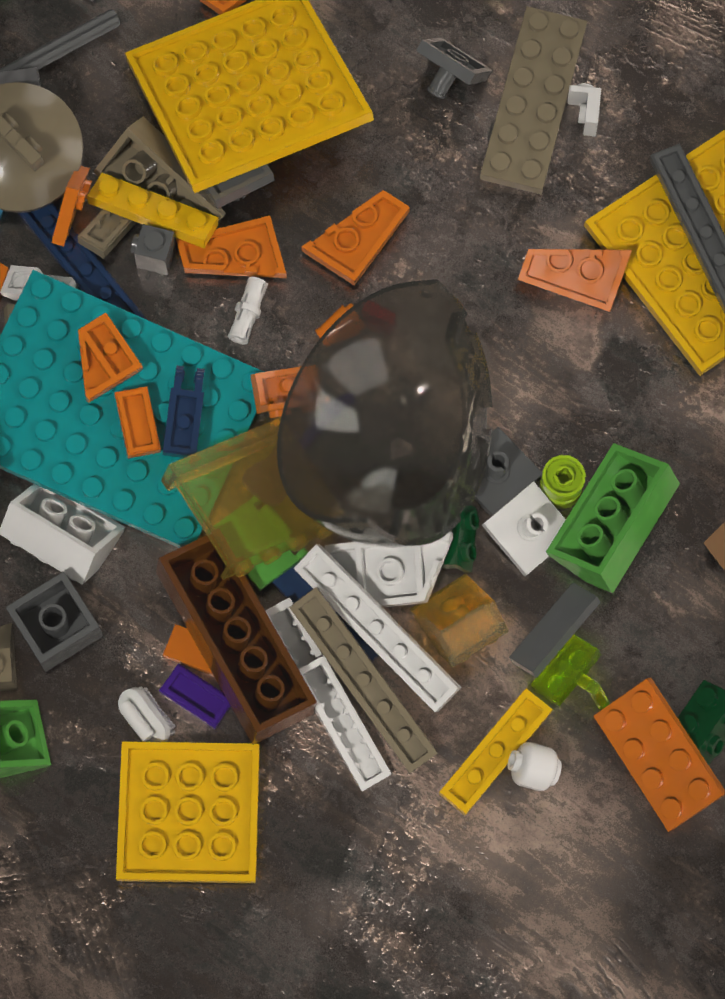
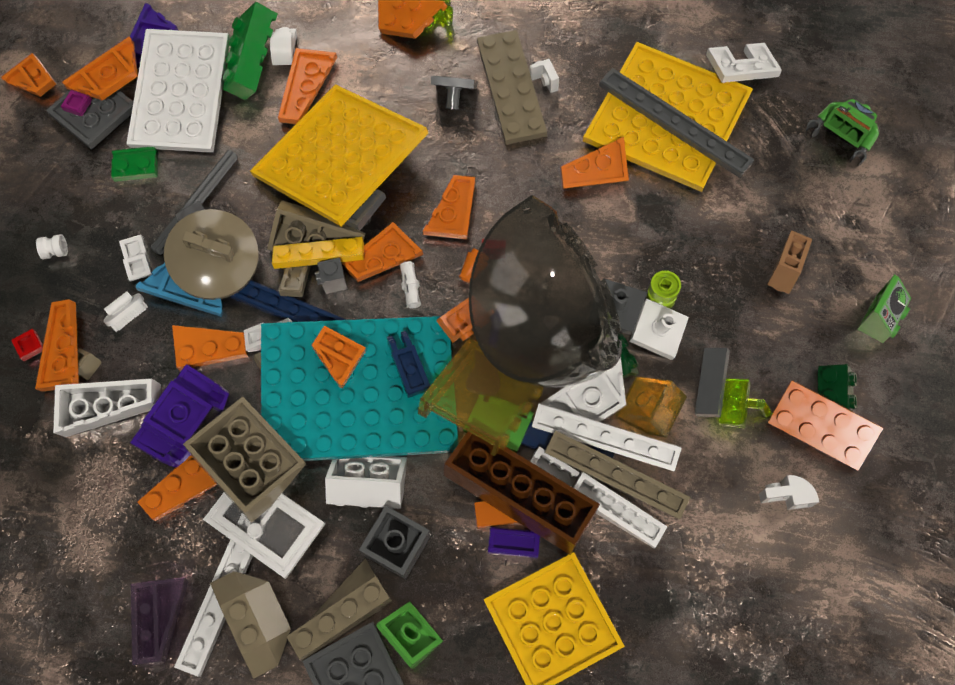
camera: 25 degrees left, 5 degrees down
orange wing [51,166,92,247] -> none
orange tile [114,386,161,459] -> none
white piece [118,686,176,742] -> none
yellow plate [439,688,553,816] -> none
white head [507,742,562,791] -> none
bright green slope [546,443,680,593] -> none
none -> white brick [759,475,819,510]

